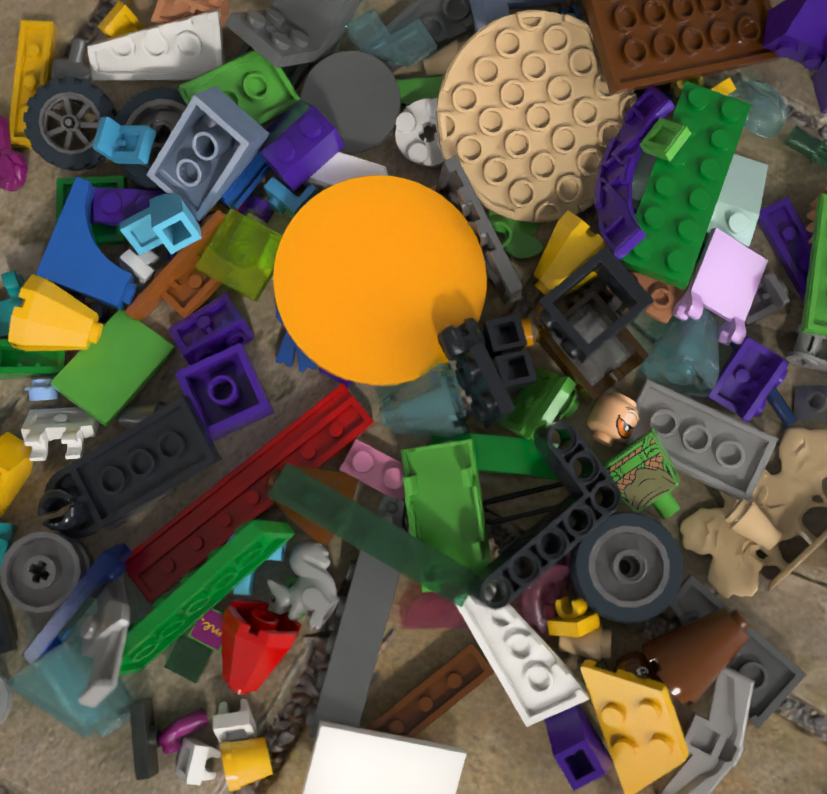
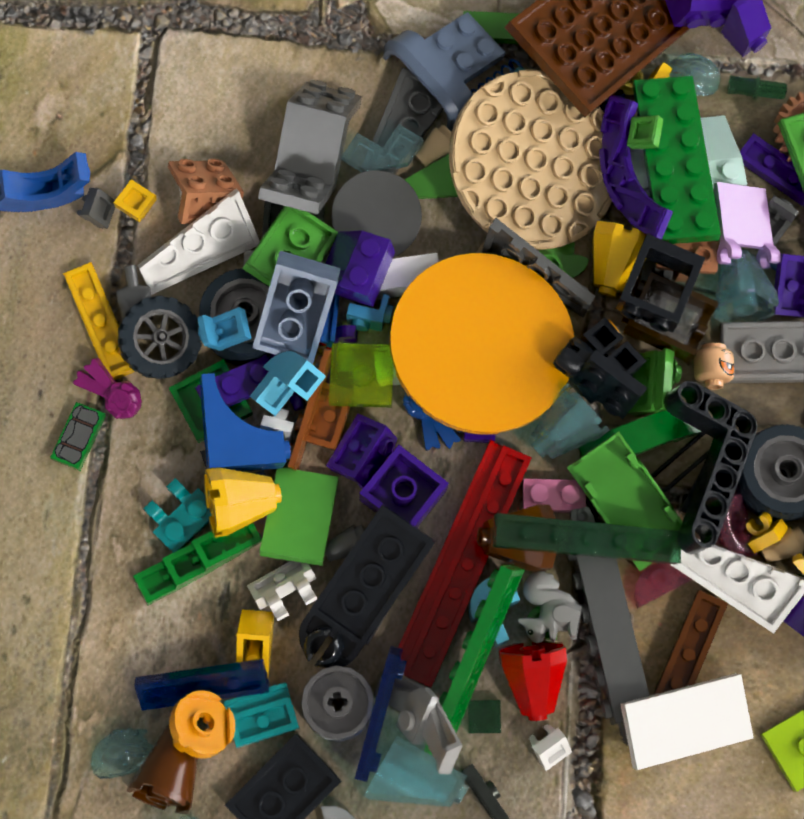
camera: 35 degrees left, 5 degrees down
light blue plate [24,378,58,401] -> none
yellow tile [97,2,145,39] -> none
magenta arm [158,708,208,755] -> none
white tile [175,737,221,785] -> none
magenta tile [188,607,225,653] -> none
yellow piece [220,737,273,792] -> none
white plate [395,98,445,169] -> none
torso [601,427,681,520] -> none

